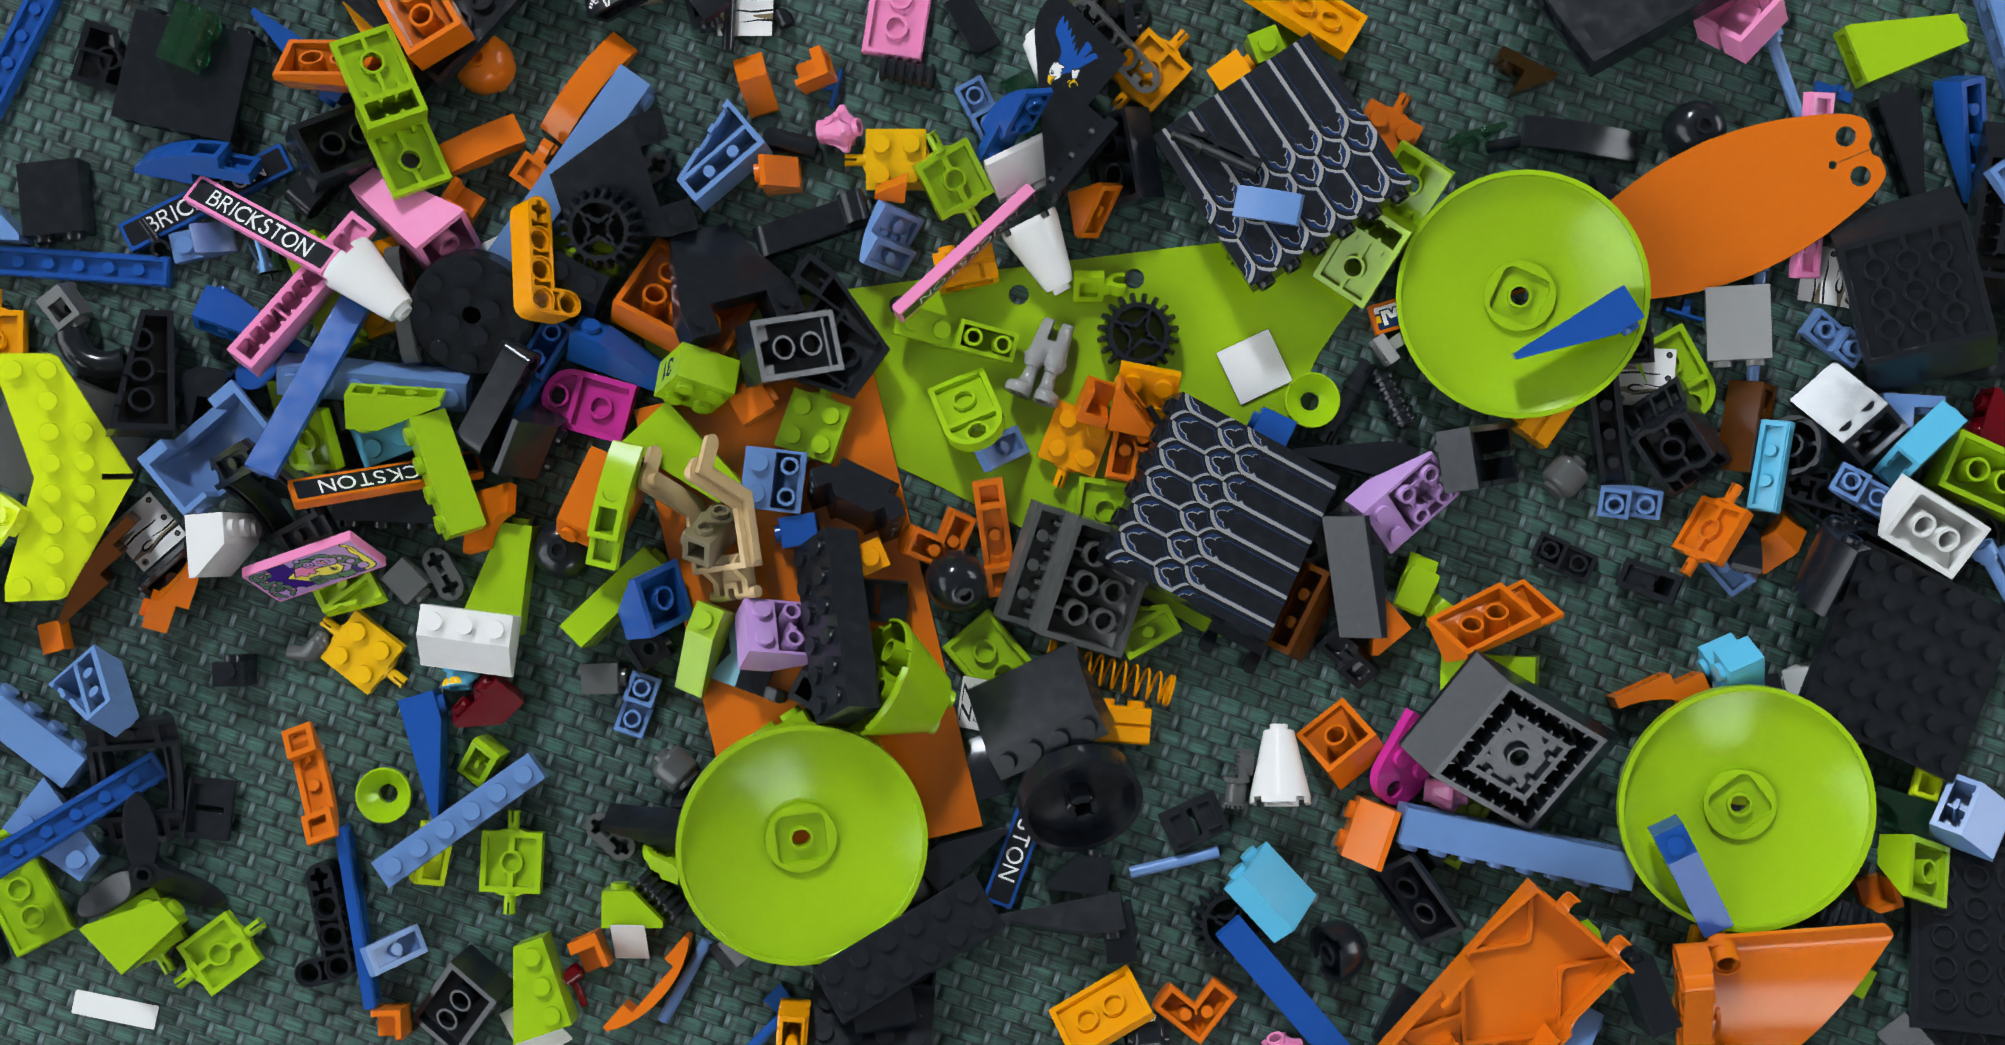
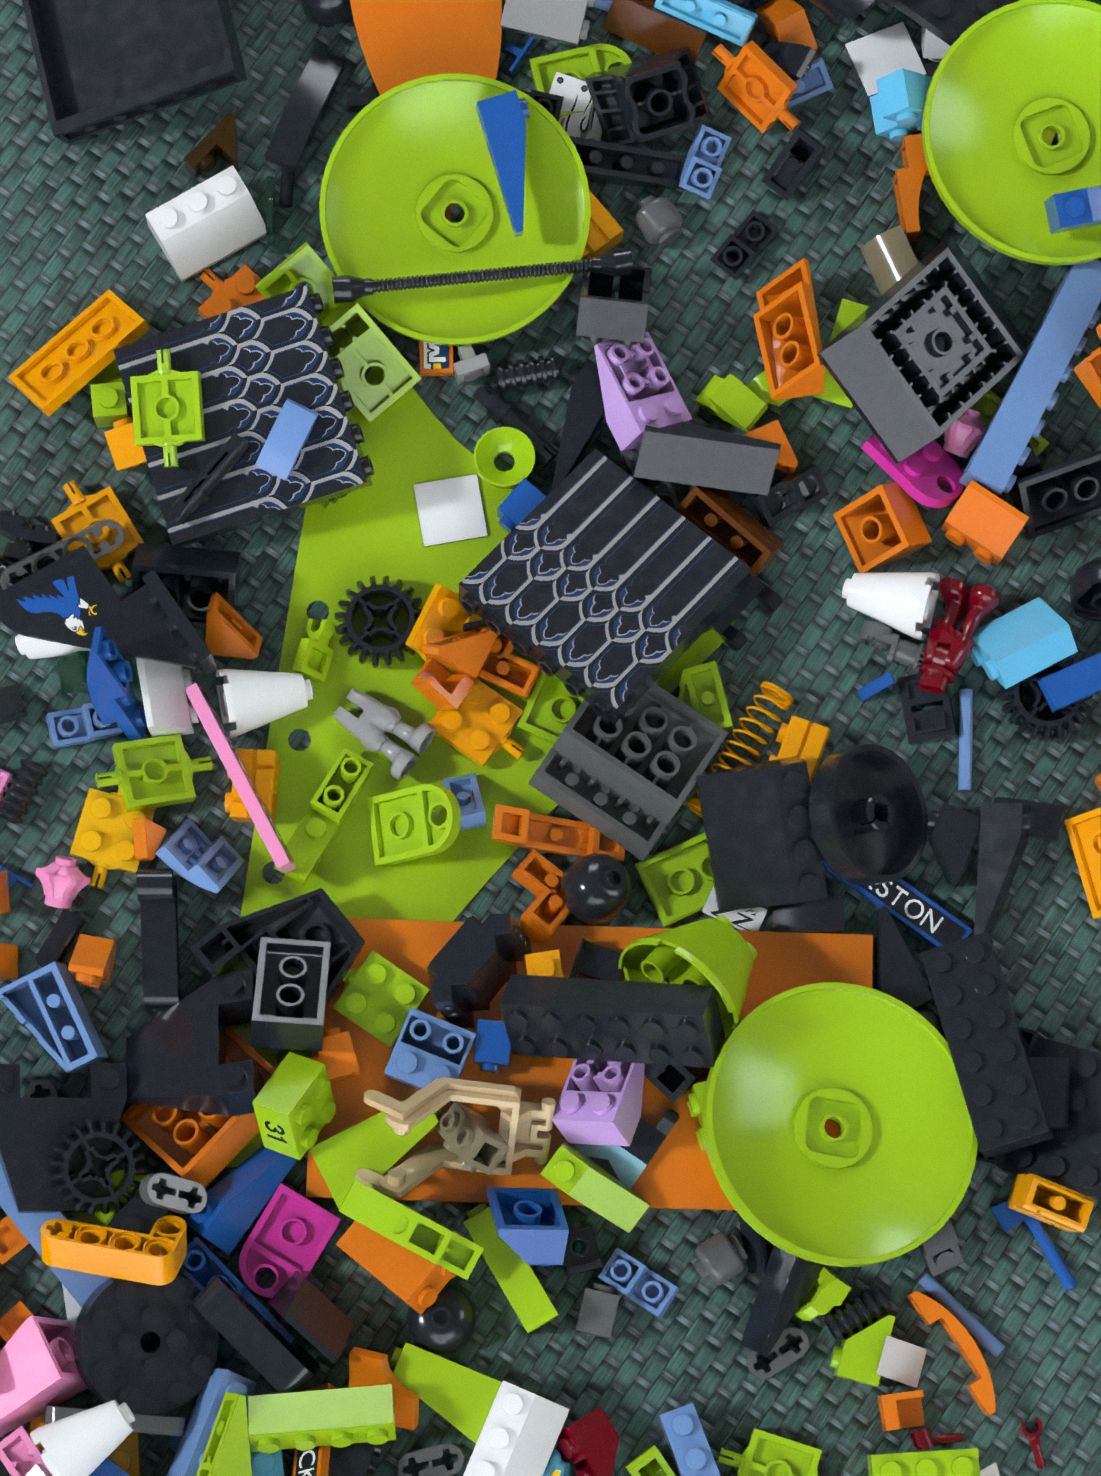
camera: 80 degrees left, 10 degrees down
none -> lime plate [130,349,205,468]
none -> beam [139,1173,207,1214]
none -> white slope [145,165,269,282]
none -> black hose [332,248,633,304]
none -> white sticker [845,22,927,96]
none -> blue piece [857,671,896,702]
none -> dark tan brick [861,225,918,296]
none -> dark red piece [918,577,1001,694]

